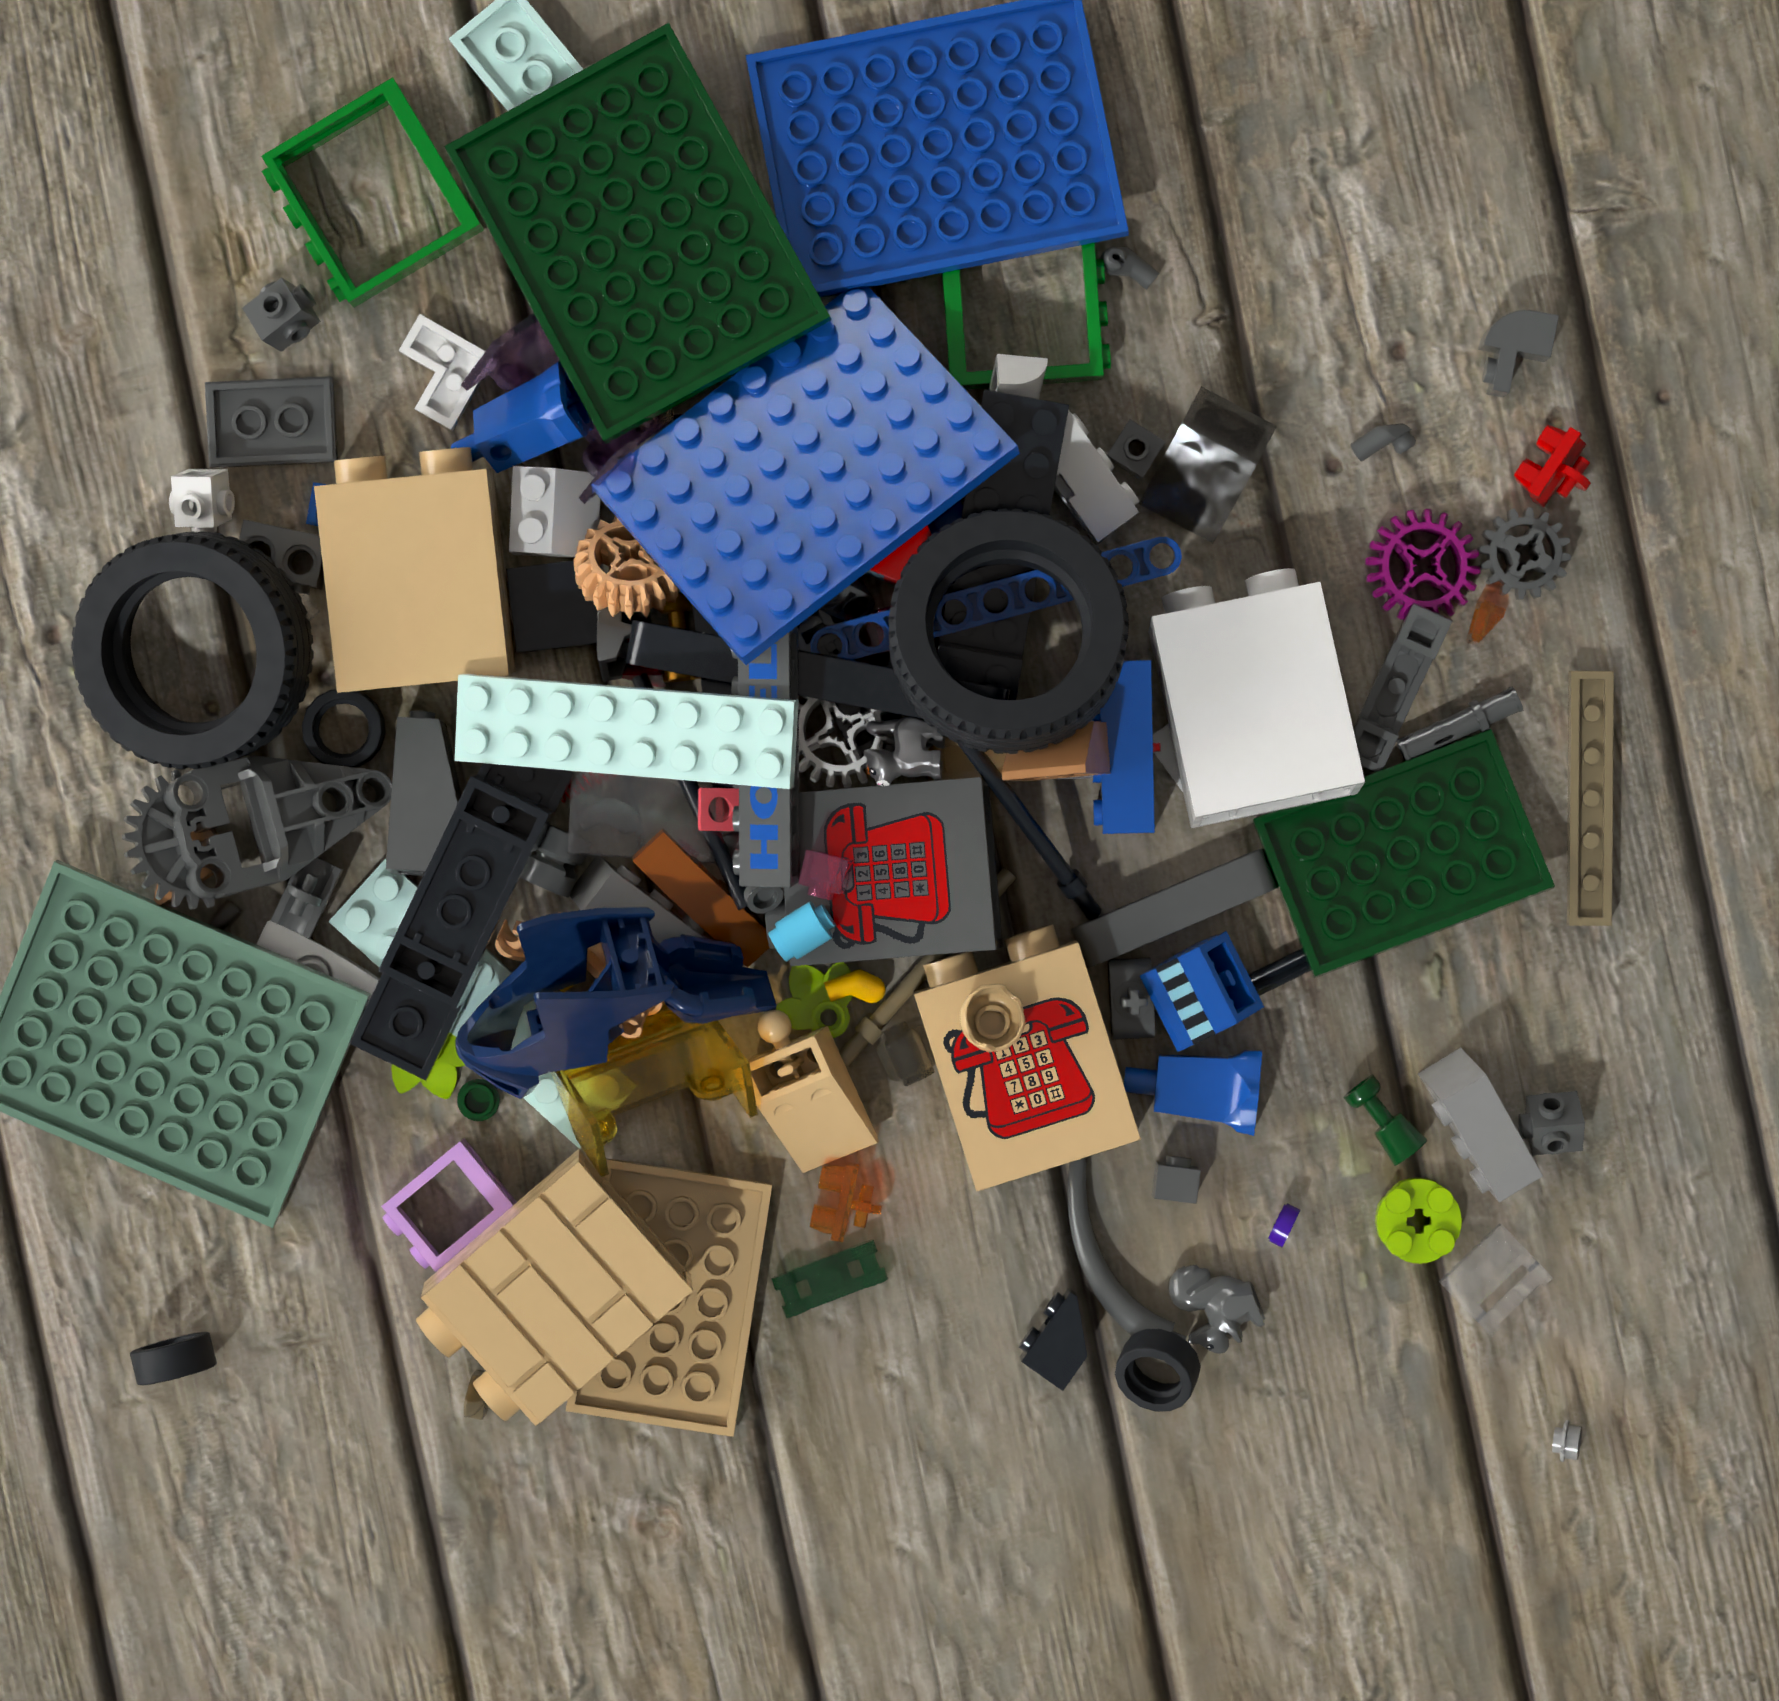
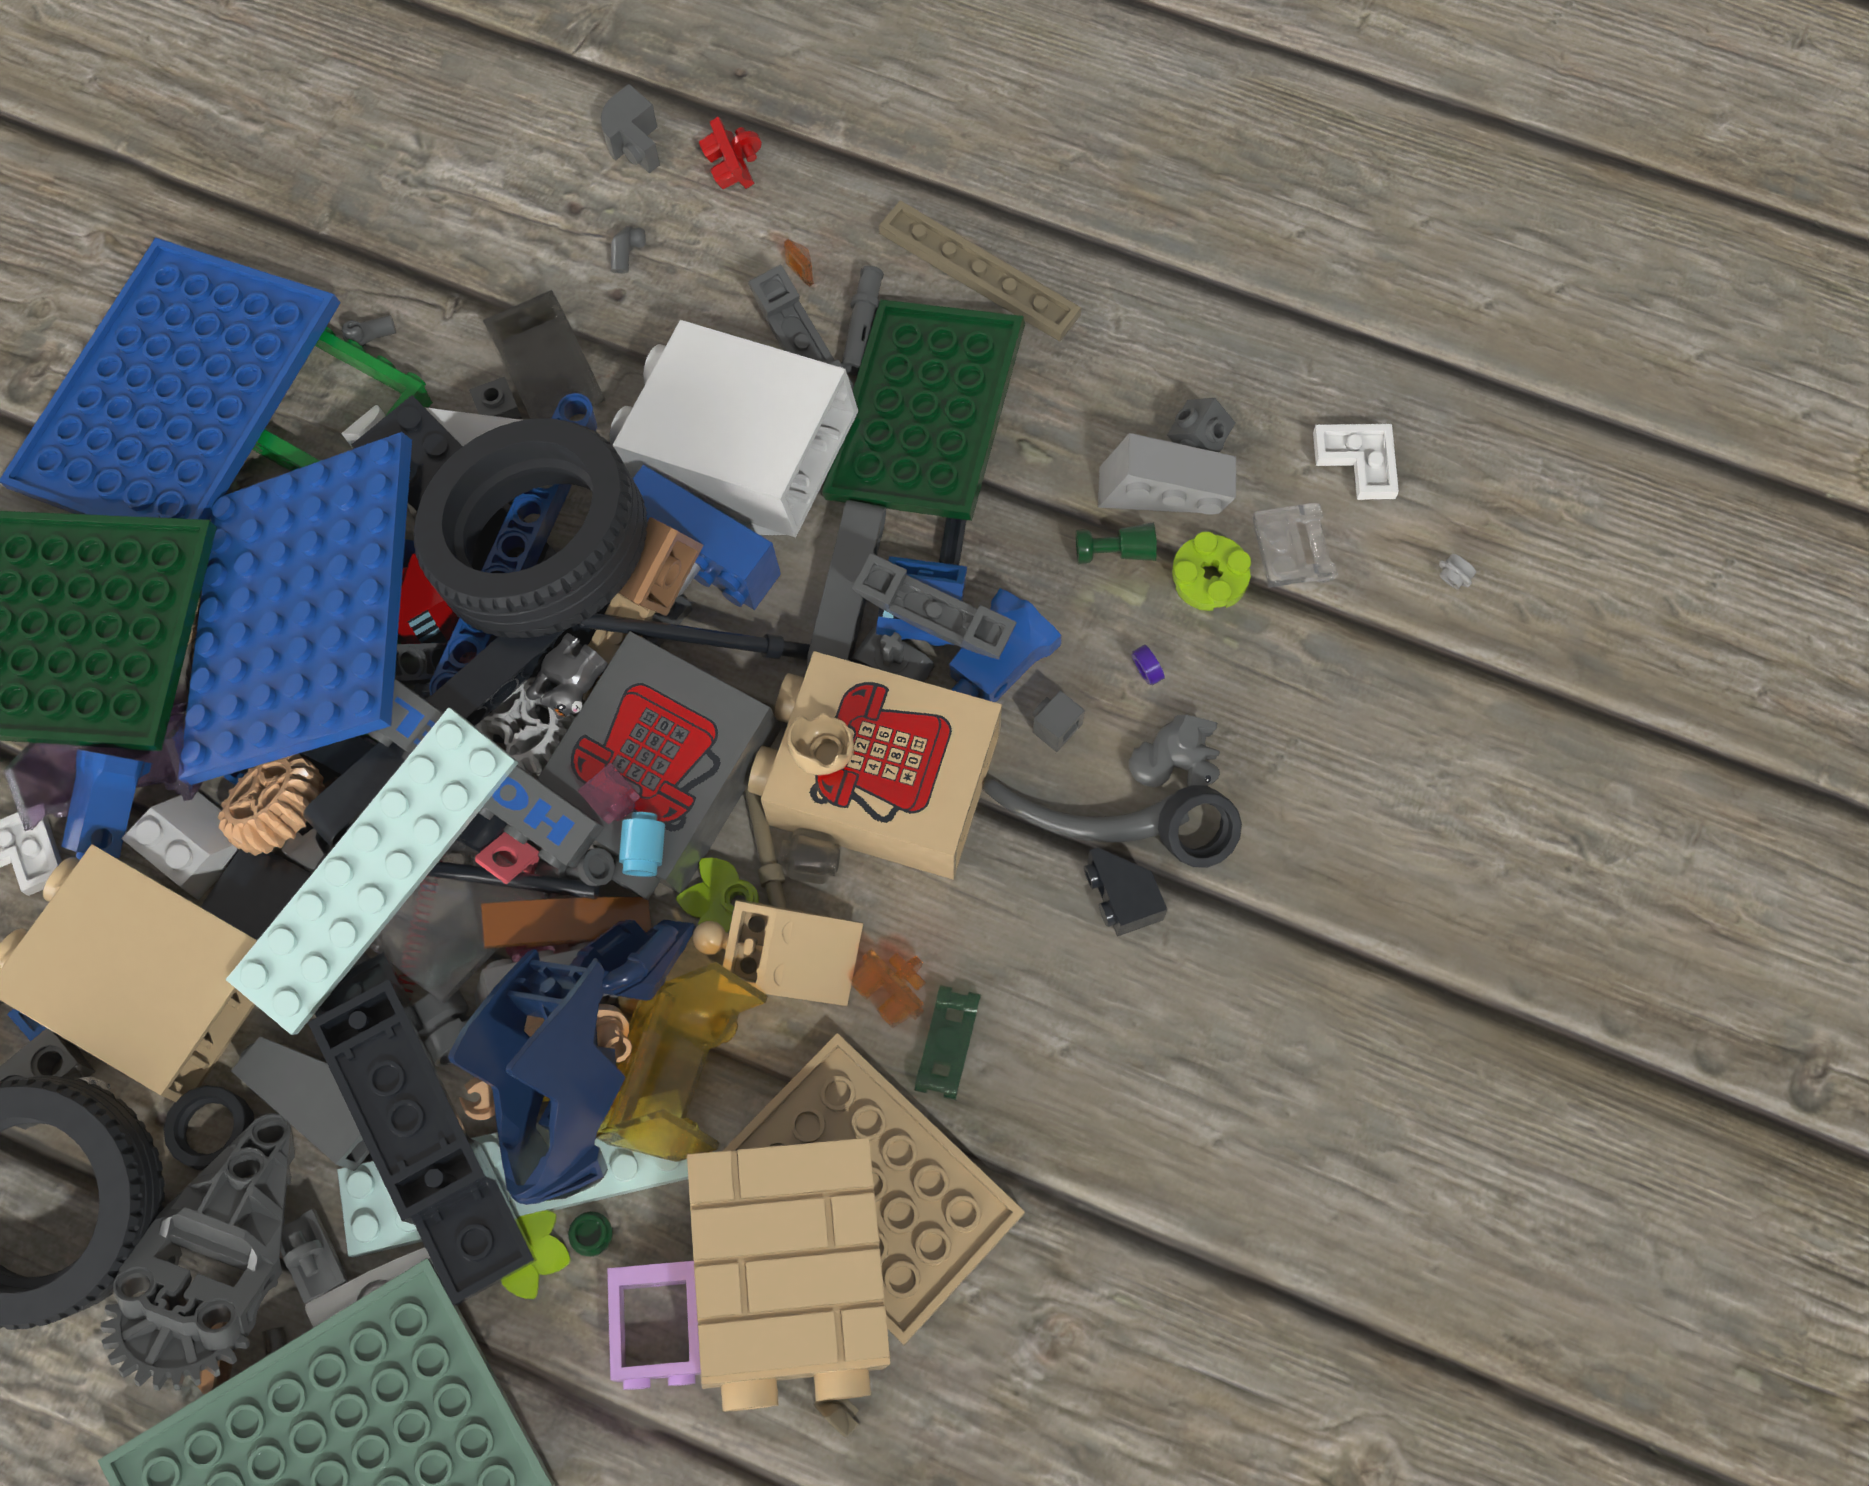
camera: 60 degrees left, 20 degrees down
yellow arm [823,969,886,1003] -> none
magenta gear [1364,509,1480,620] -> none
dark grey gear [1477,507,1572,600] -> none
none -> dark grey slope [852,553,1017,659]
none -> white plate [1313,424,1399,500]

